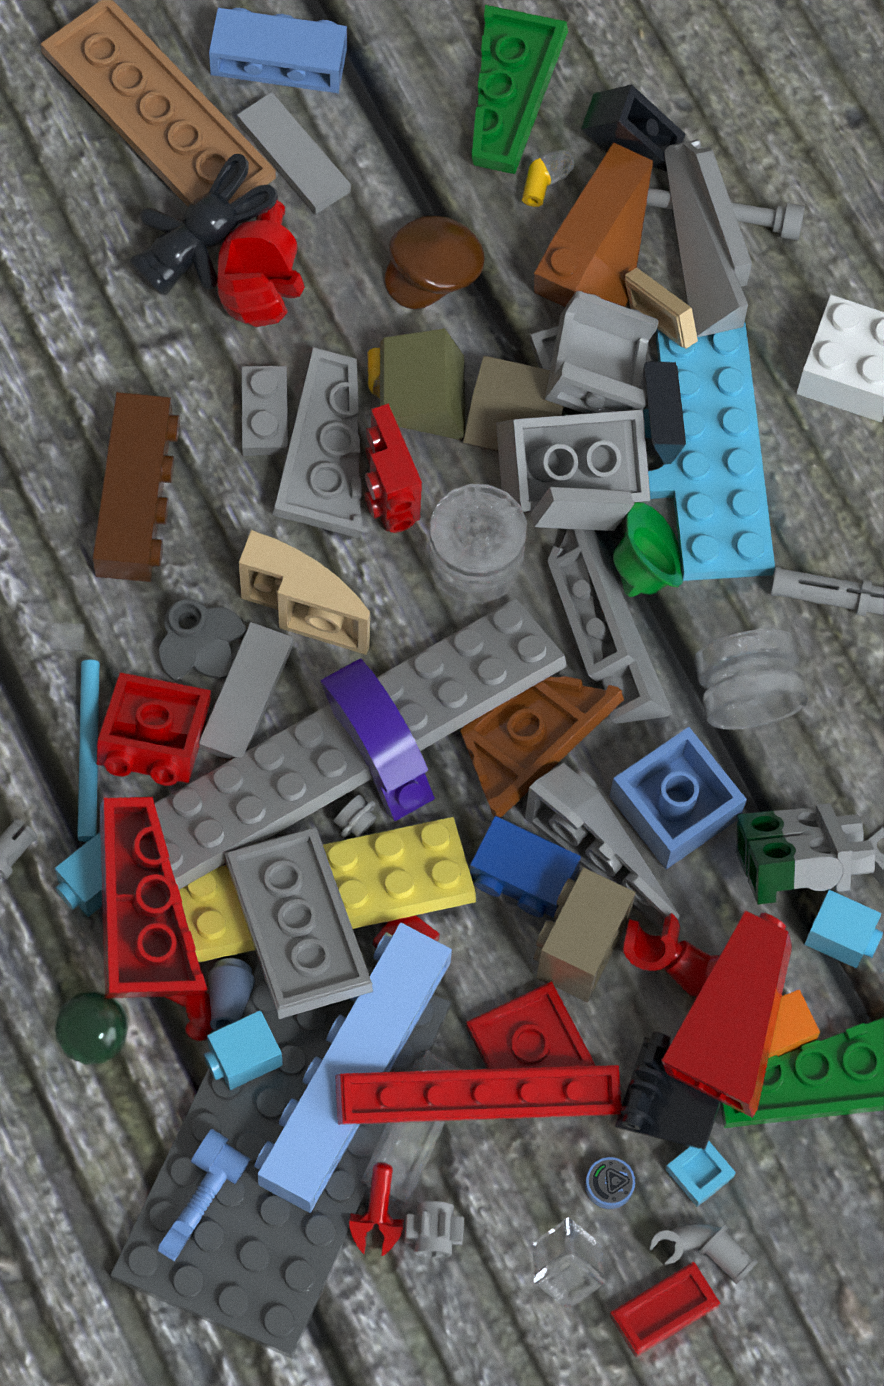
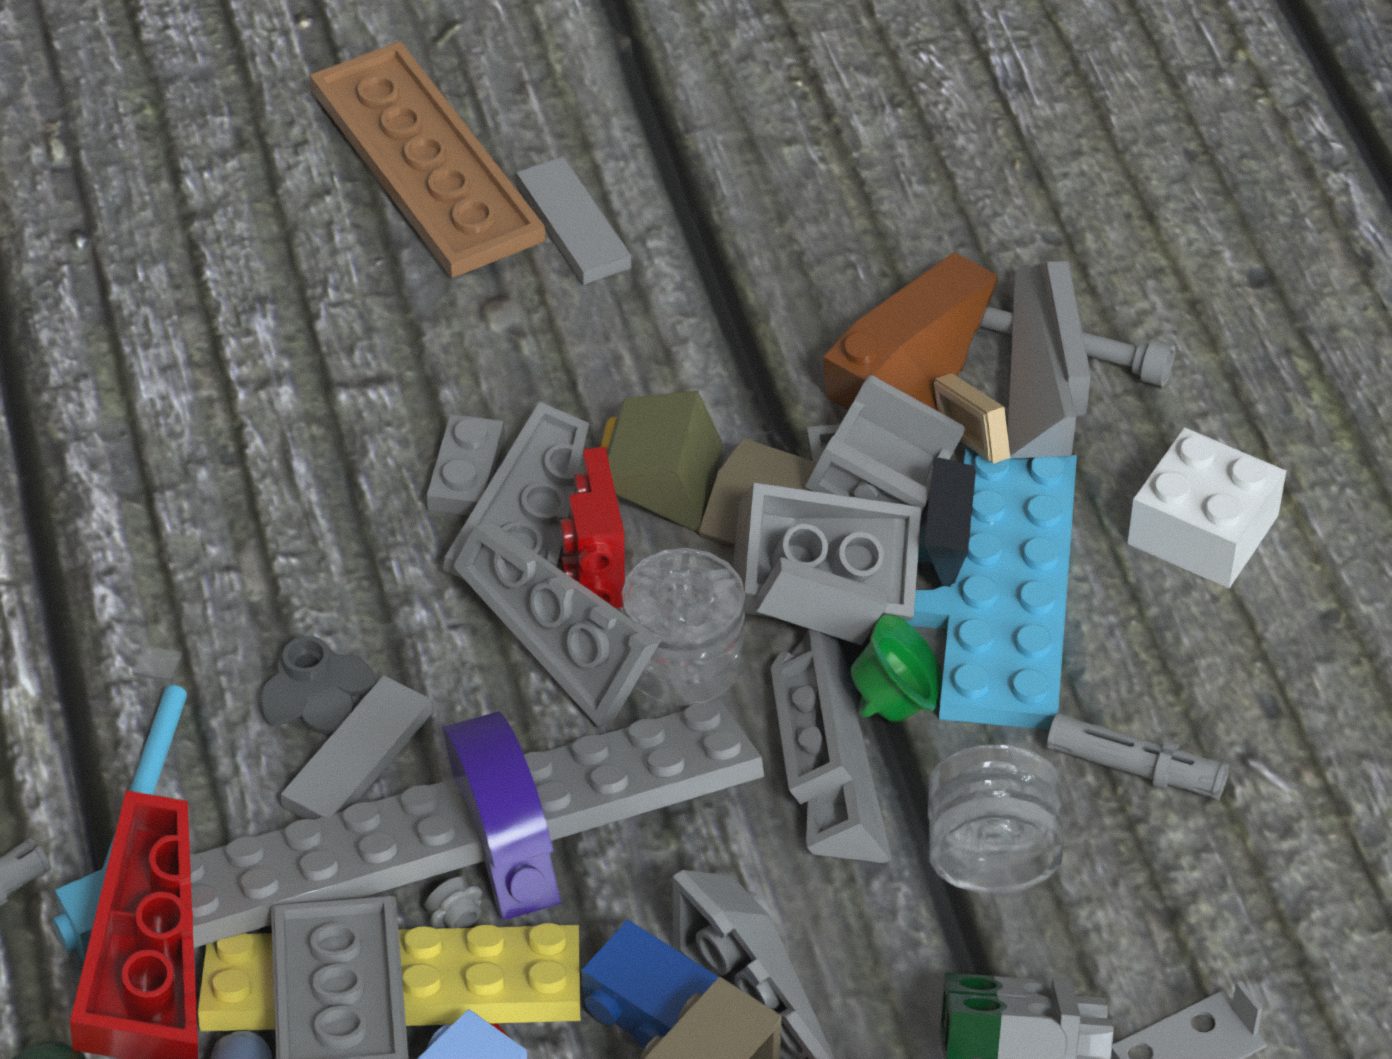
camera: 15 degrees right, 20 degrees down
reddish brown brick [93,392,180,582] -> none
red plate [97,672,211,786] -> none
black animal [130,154,278,296] -> none
medium blue brick [209,8,347,94] -> none
red piece [217,200,305,327] -> none
tan slope [239,530,370,655] -> none
reddish brown piece [384,216,485,309] -> none
dark orange wing [460,676,624,818] -> none
green wing [472,5,568,174] -> none
arm [522,150,575,207] -> none
black slope [581,84,686,171] -> none
medium blue brick [609,727,747,869] -> none
none -> light grey wing [453,521,661,727]

